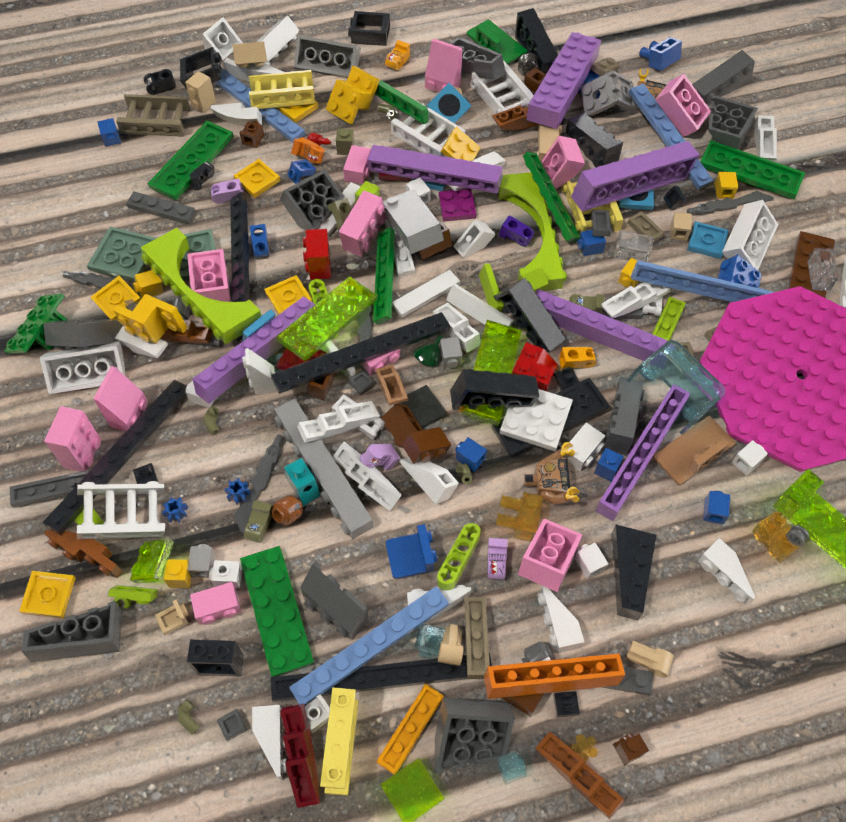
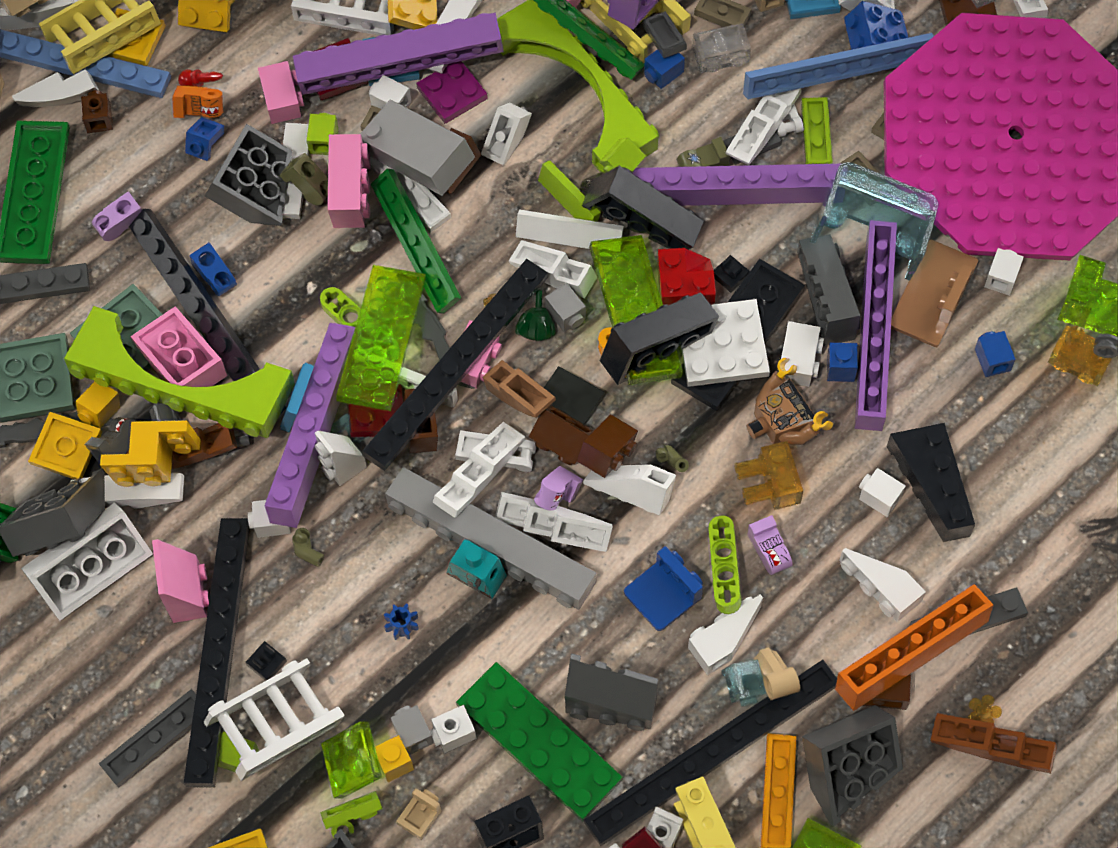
camera: 25 degrees left, 5 degrees up
bright pink brick [44,406,101,472] -> none
dark orange slope [44,530,122,578] -> none
blue gear [162,497,188,523] -> none
black plate [190,162,215,190] -> none
bright pink brick [190,582,241,625] -> none
yellow plate [233,159,281,198] -> none
dark grey sword [234,434,284,534] -> none
olive leg [244,500,273,543] -> none
yellow plate [264,275,313,315] -> none
dark orange head [272,495,303,525] -> none
medium blue plate [289,586,449,706] -> none
red slope [303,228,331,280] -> none
olive brick [336,129,355,155] -> none
dark grey tile [348,370,375,396] -> none
white tile [392,270,460,318] -> none
blue brick [455,437,487,472] -> none
dark tan plate [464,597,490,679] -> none
clear light blue brick [496,751,527,785] -> none
dark purple leg [499,215,535,247] -> none
bright pink brick [518,519,582,592] -> none
dark grey head [521,641,556,663] -> none
black tile [553,691,580,717] -> none
light orange leg [558,347,597,371] -> none
reddish brown brick [612,733,649,766] -> none
yellow brick [618,258,640,288] -> none
tan piece [626,641,674,678] -> none
white slope [698,538,755,605] -> none

